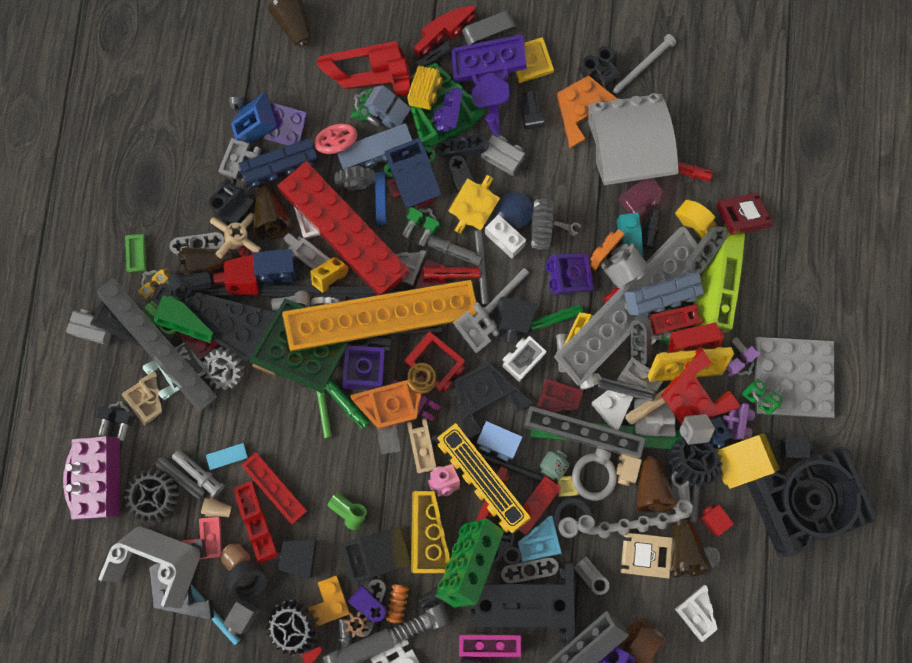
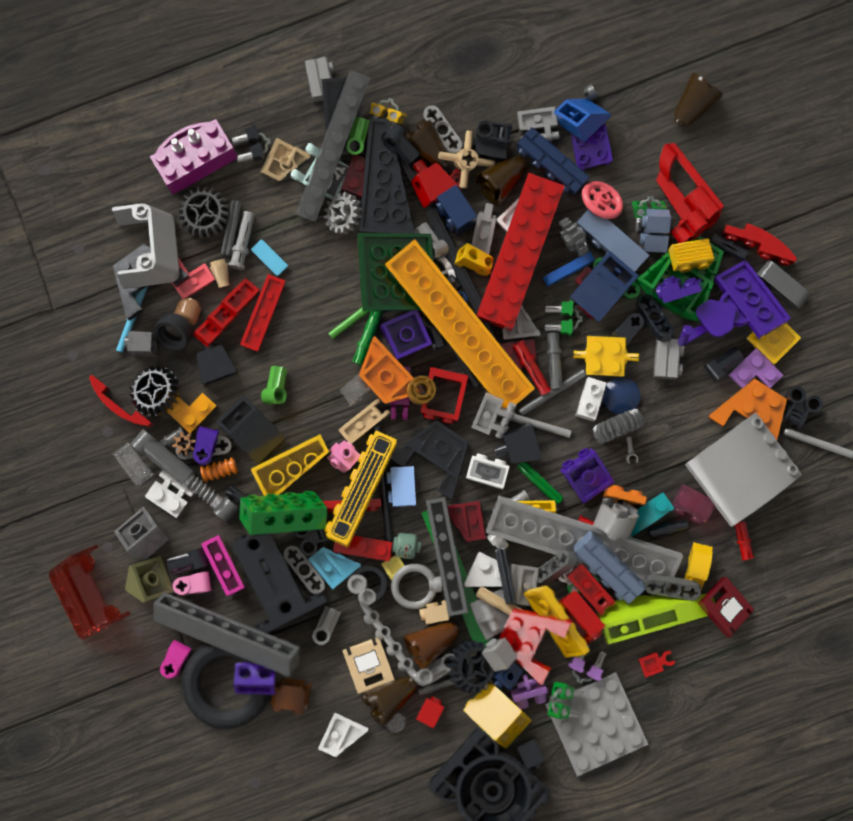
camera: 60 degrees right, 5 degrees up
bright green tile [125,234,147,274] -> none
green slope [153,295,213,343] -> none
none -> red plate [638,651,675,678]
none -> medium lavender plate [729,348,783,389]

